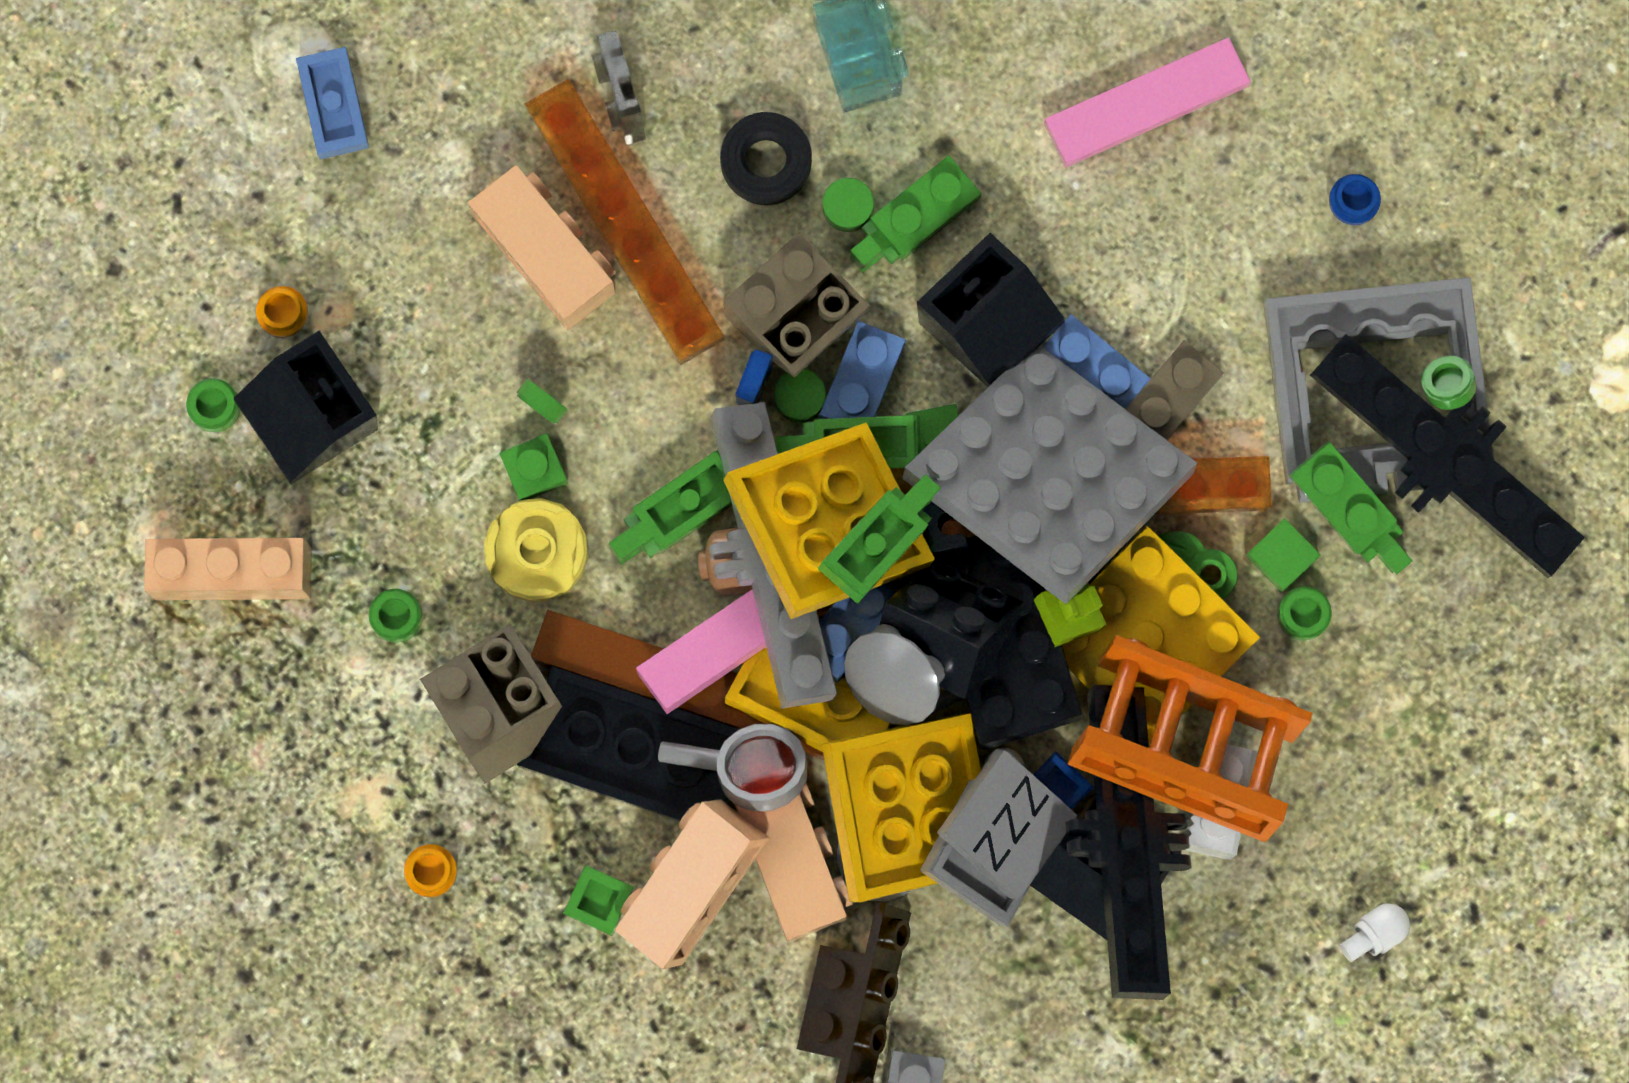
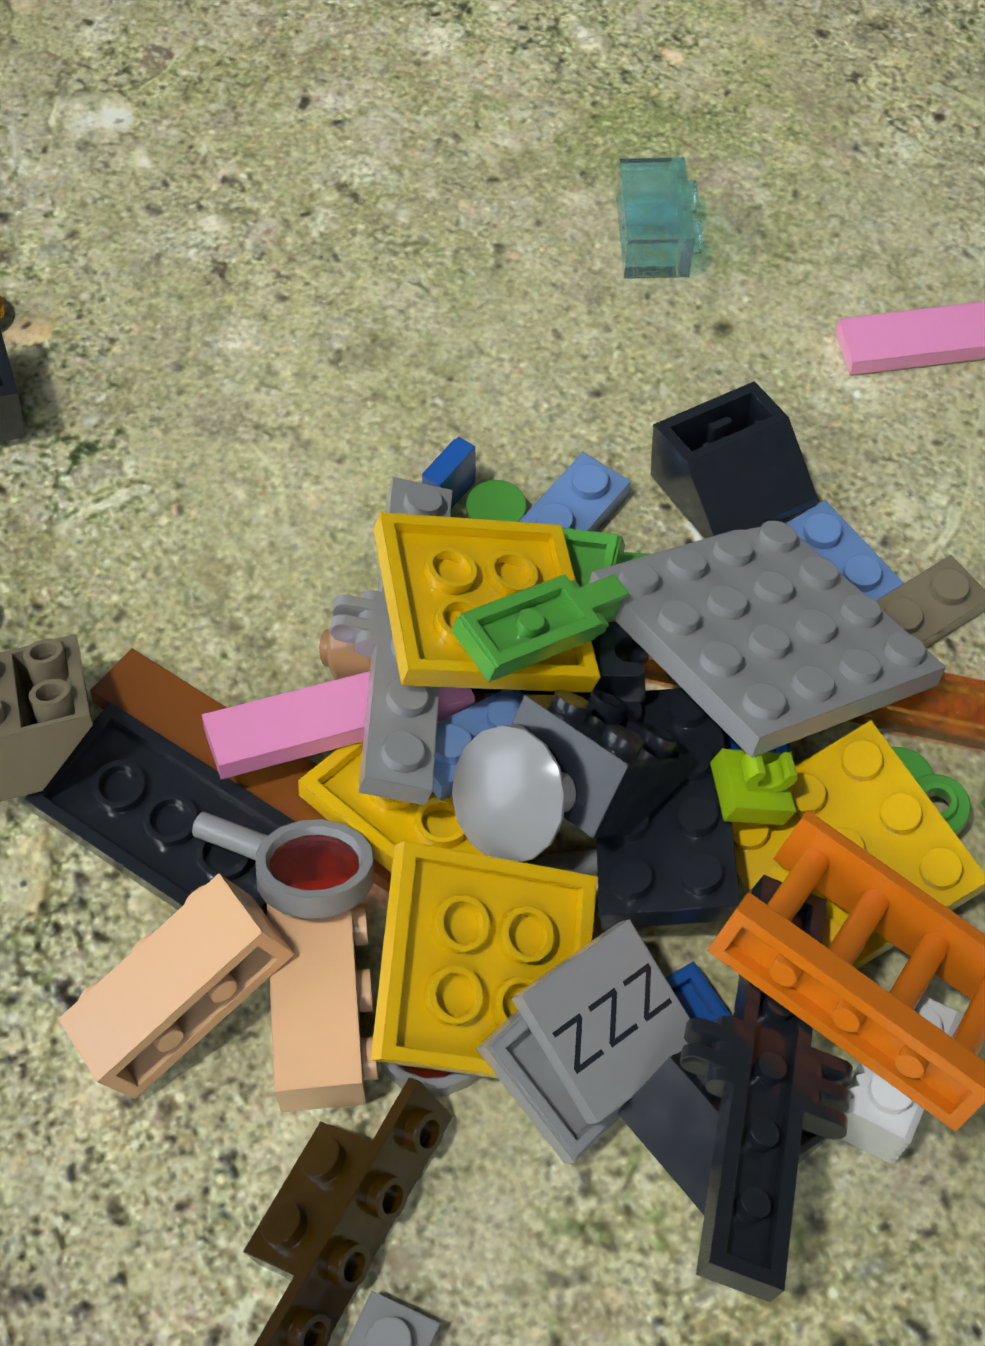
camera: 15 degrees right, 20 degrees down
medium blue plate [296,47,370,159] -> none
light nougat brick [468,165,616,331] -> none
light yellow tile [484,498,588,603] -> none
bright green plate [499,433,568,501] -> none
bright green tile [516,378,568,424] -> none
clear orange plate [525,79,725,366] -> none
bright green plate [563,865,634,936] -> none
clear smoke wing [591,30,646,145] -> none
bright green hinge [609,450,732,565] -> none
black tyre [720,112,812,205] -> none
dark tan slope [723,232,870,378] -> none
bright green tile [822,178,874,232] -> none
bright green hinge [850,155,982,273] -> none

